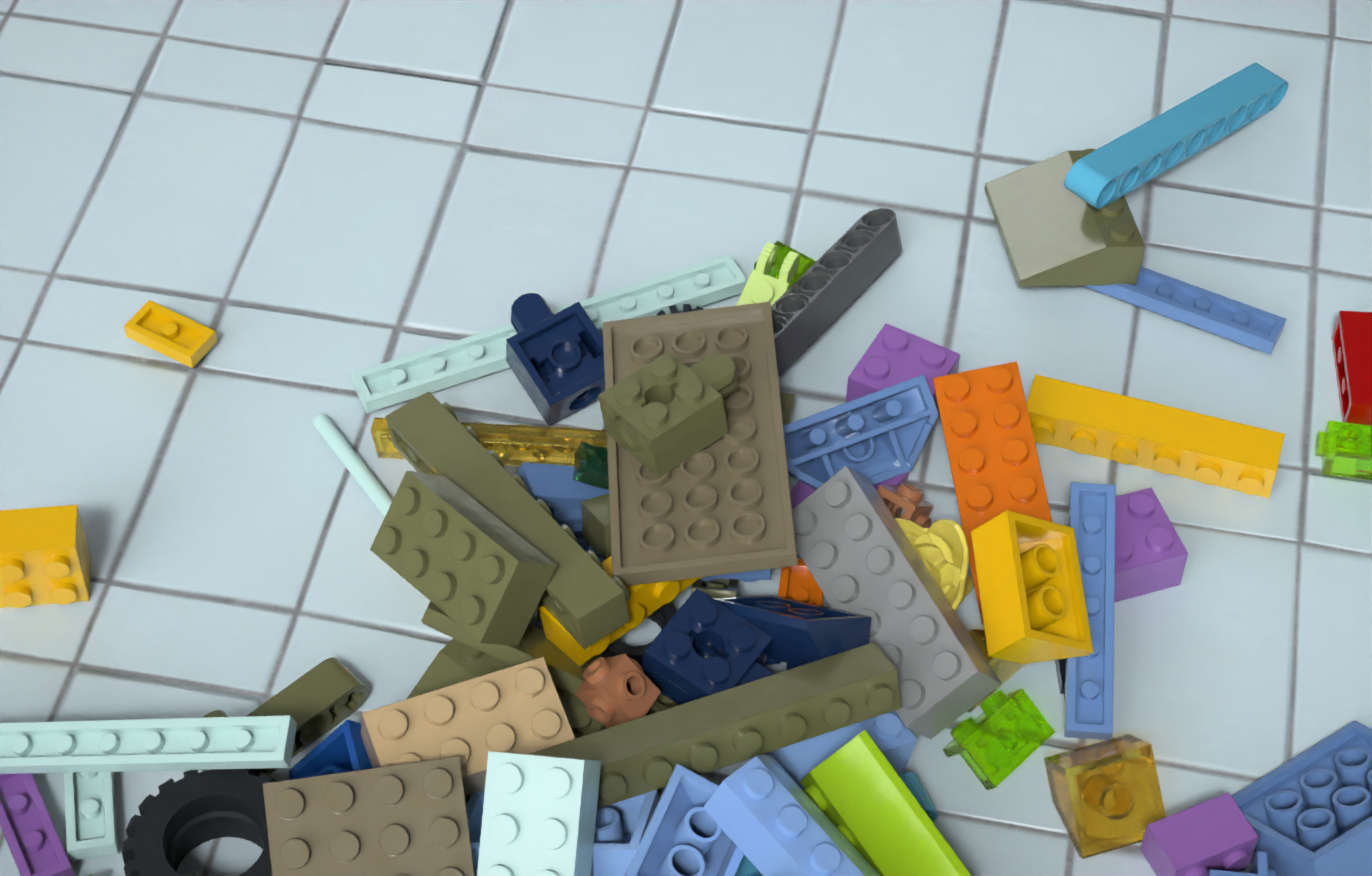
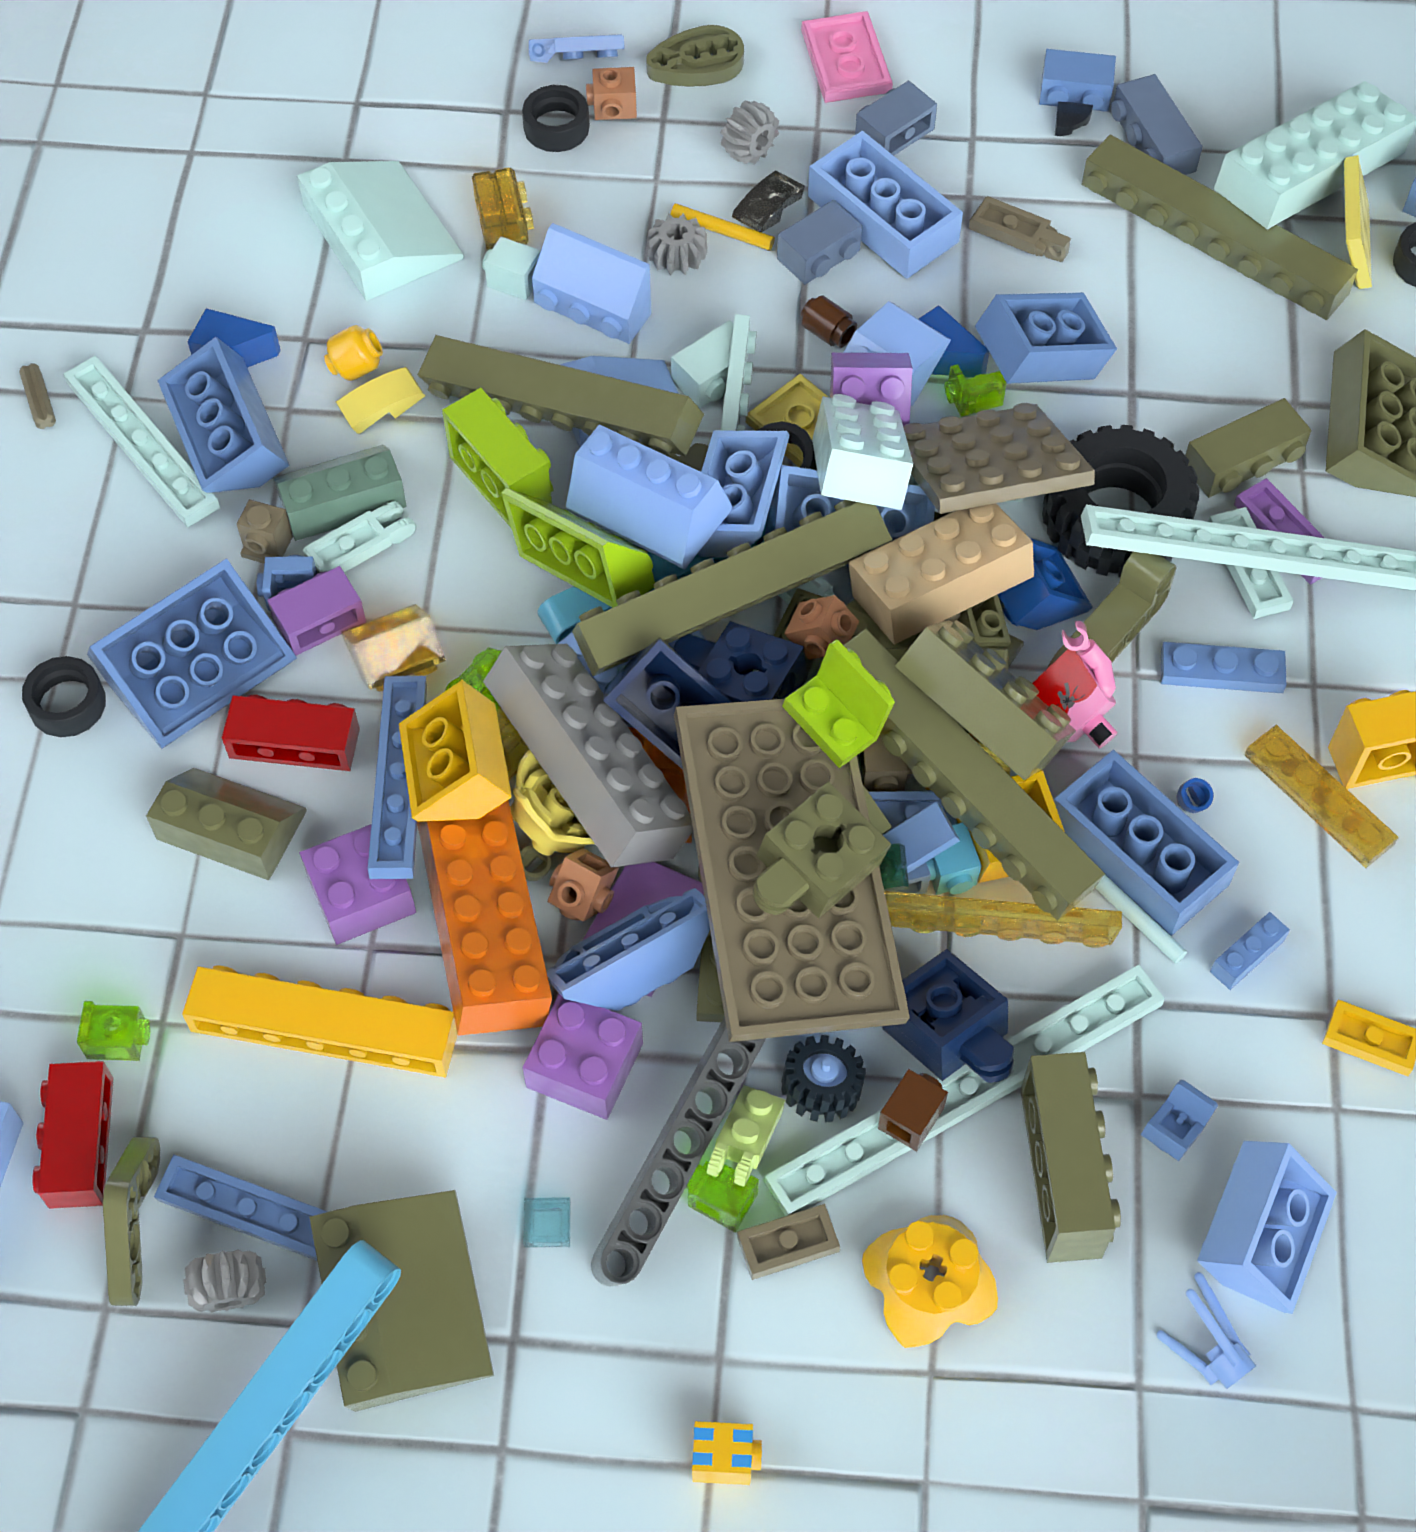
camera: 175 degrees right, 10 degrees up
none -> olive beam [103,1137,160,1306]
none -> olive slope [146,768,307,880]
none -> light grey gear [183,1249,266,1313]
none -> red brick [222,695,360,771]
none -> clear light blue tile [523,1197,571,1248]
none -> yellow brick [692,1421,762,1485]
none -> dark tan plate [737,1204,840,1280]
none -> lime bracket [782,639,895,768]
none -> yellow brick [862,1215,998,1348]
none -> reddish brown brick [878,1069,948,1152]
none -> olive brick [1020,1052,1121,1263]
none -> torso [1032,621,1118,749]
none -> medium blue brick [1054,749,1239,936]
none -> medium blue bracket [1141,1080,1218,1161]
none -> light blue plant [1156,1272,1256,1389]
none -> medium blue plate [1161,642,1287,693]
none -> blue hinge [1176,778,1214,813]
none -> light blue slope [1197,1141,1337,1314]
none -> medium blue piece [1210,912,1290,990]
none -> clear yellow plate [1244,724,1399,868]

